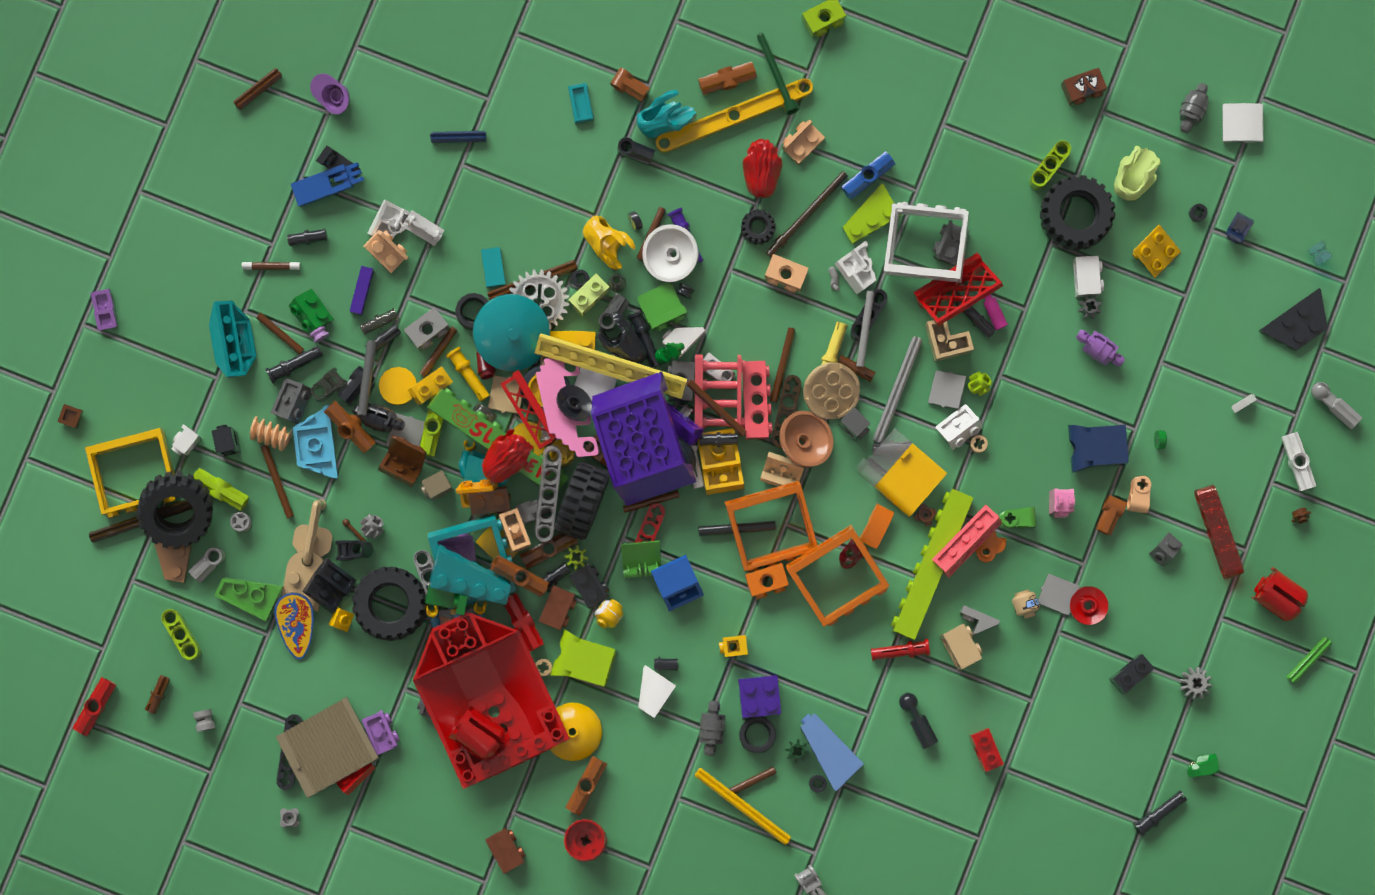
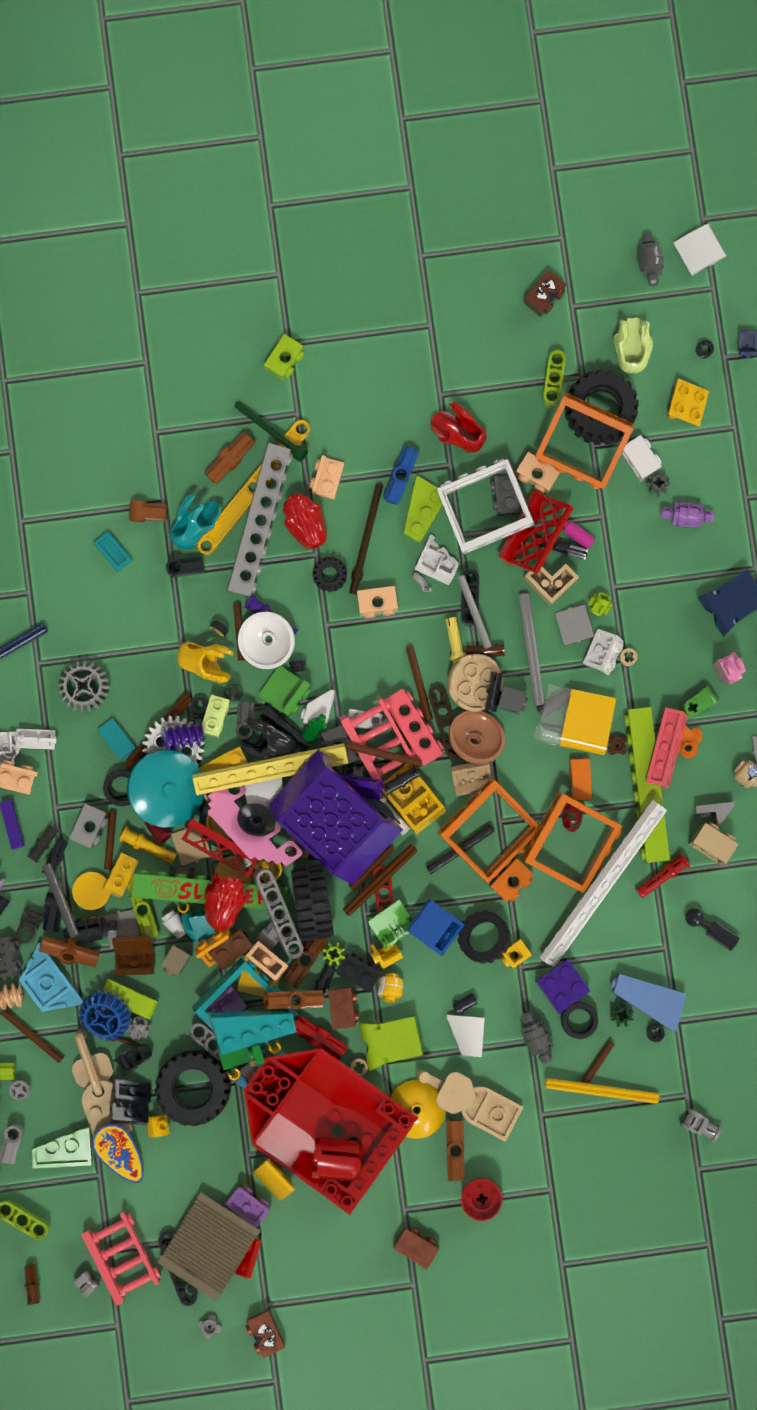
camera: 25 degrees left, 0 degrees up
none -> light grey gear [57,661,110,713]
none -> blue gear [79,990,132,1042]
none -> coral fence [81,1211,161,1306]
none -> lime beam [102,978,158,1019]
none -> dark purple piece [161,722,203,751]
none -> white cone [161,909,186,939]
none -> light grey brick [227,443,292,597]
none -> copper brick [245,1309,285,1358]
none -> yellow slope [252,1157,295,1201]
none -> reddish brown axle [343,844,418,916]
none -> yellow bracket [370,944,403,969]
none -> tan plate [415,1069,523,1142]
none -> red hair [430,402,487,453]
none -> black tyre [457,910,511,964]
none -> black pin [485,672,503,712]
none -> light nougat brick [515,452,560,494]
none -> orange window [535,392,635,489]
none -> white plate [540,800,667,967]

